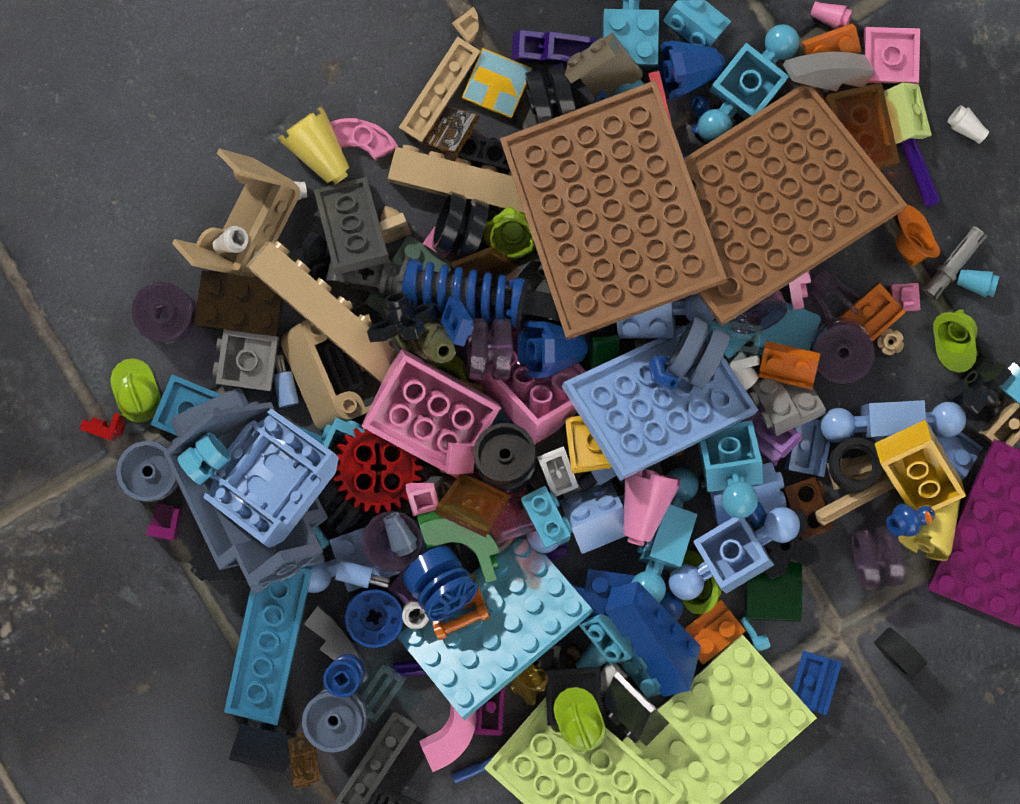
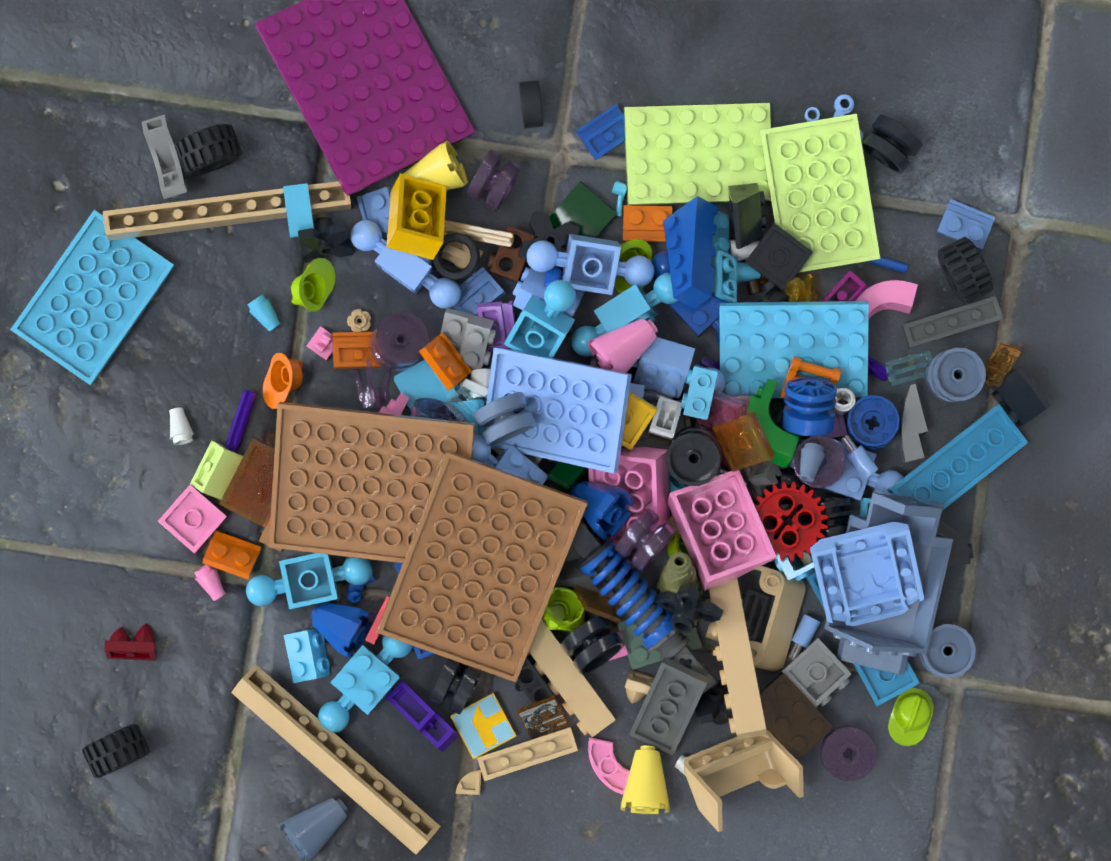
camera: 140 degrees left, 0 degrees up
red bracket [79,413,126,441] -> none
magenta panel [146,503,183,540] -> none
medium azure wheel [177,432,231,485] -> none
white cone [213,226,249,254] -> none
blue wheel [323,654,365,697] -> none
bright pink slope [406,483,441,516] -> none
blue plate [440,297,474,346] -> none
bright pink slope [445,442,475,474] -> none
lime piece [554,687,606,752] -> none
dark tan bracket [565,32,643,98] -> none
blue arm [649,355,678,390] -> none
light grey slope [783,52,875,92] -> none
blue animal [886,504,935,537] -> none
light grey pin [922,226,987,300] -> none

